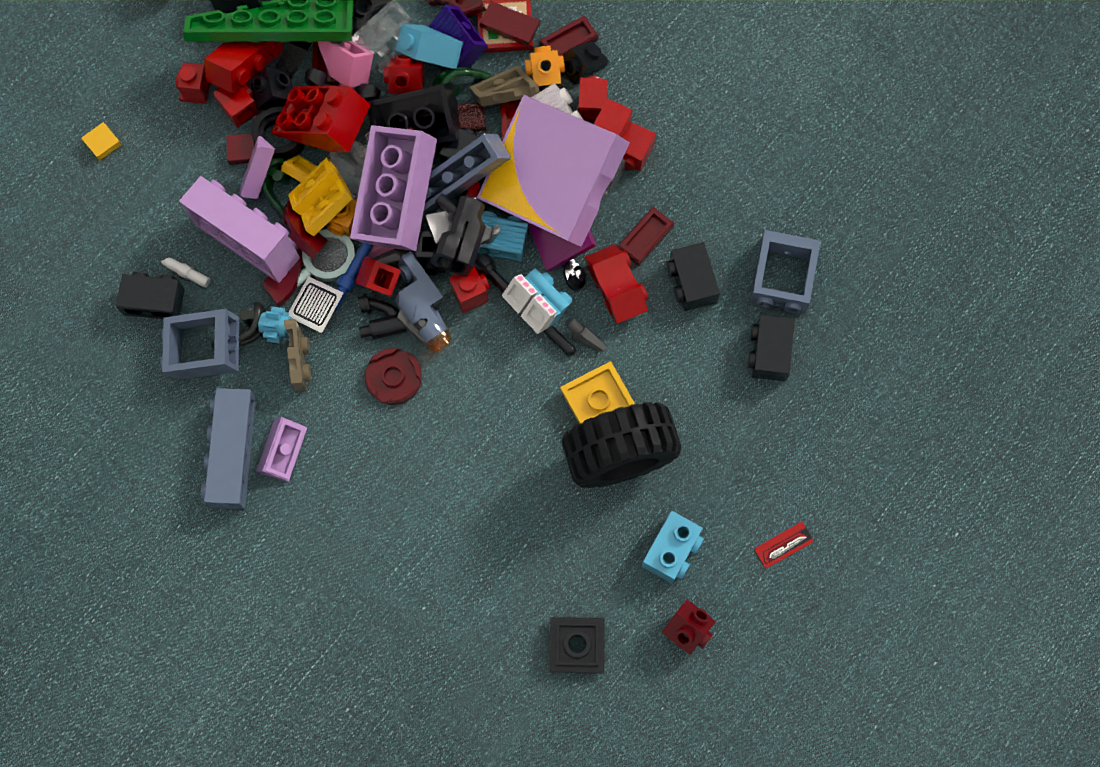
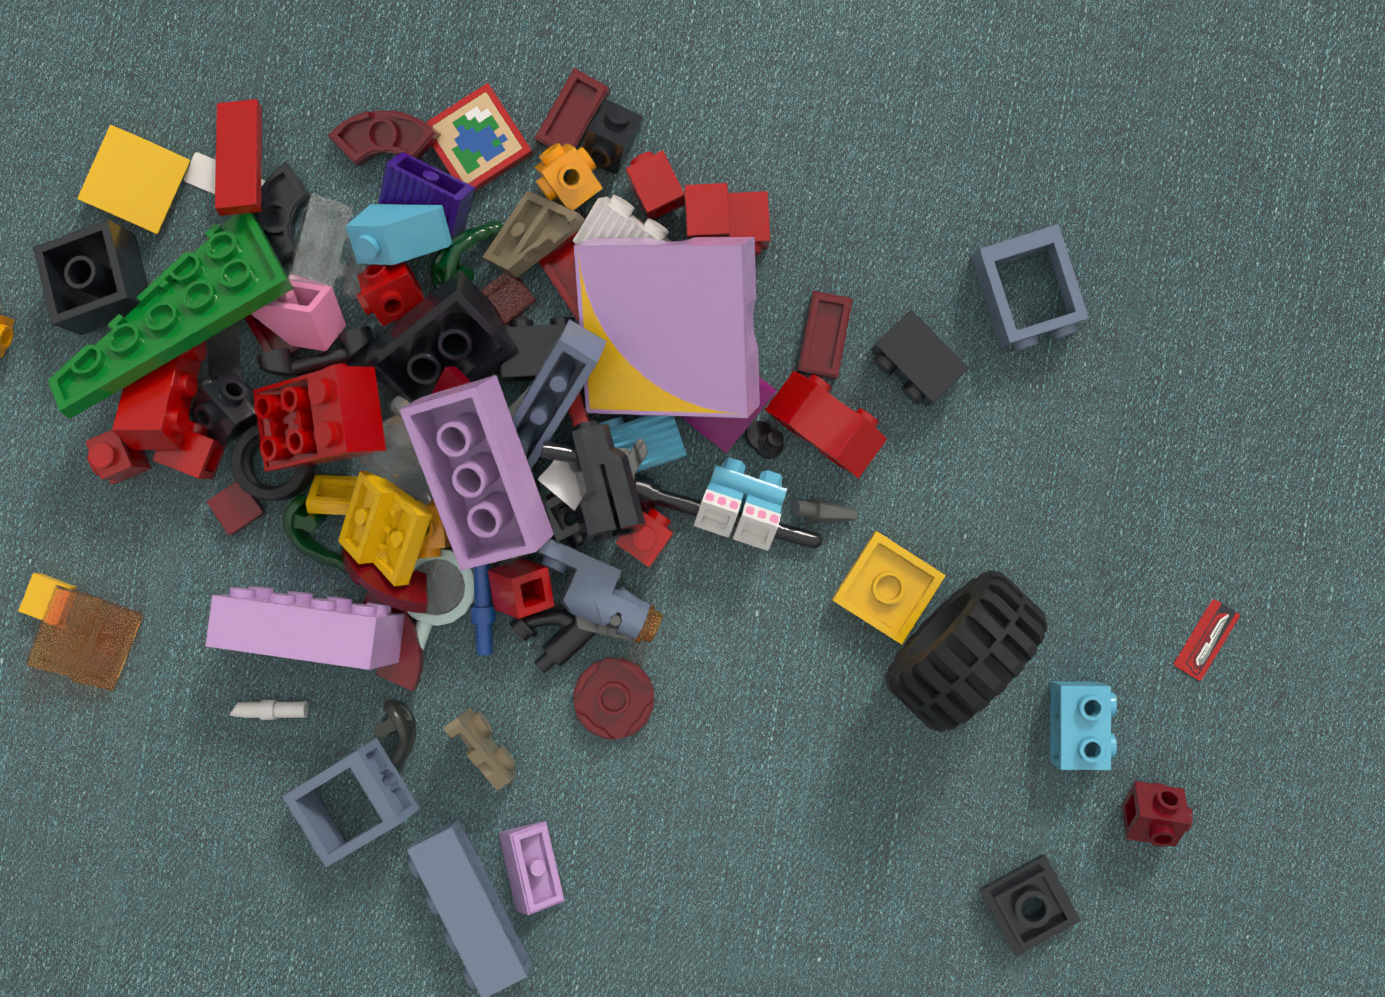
camera: 25 degrees left, 15 degrees up
black brick [116,272,185,319] -> none
lavender slope [240,136,275,199] -> none
medium azure gear [258,306,293,344] -> none
white sticker [288,277,343,333] -> none
dark red tile [480,1,540,47] -> none
black brick [748,315,795,382] -> none
none -> clear orange slope [25,585,143,691]

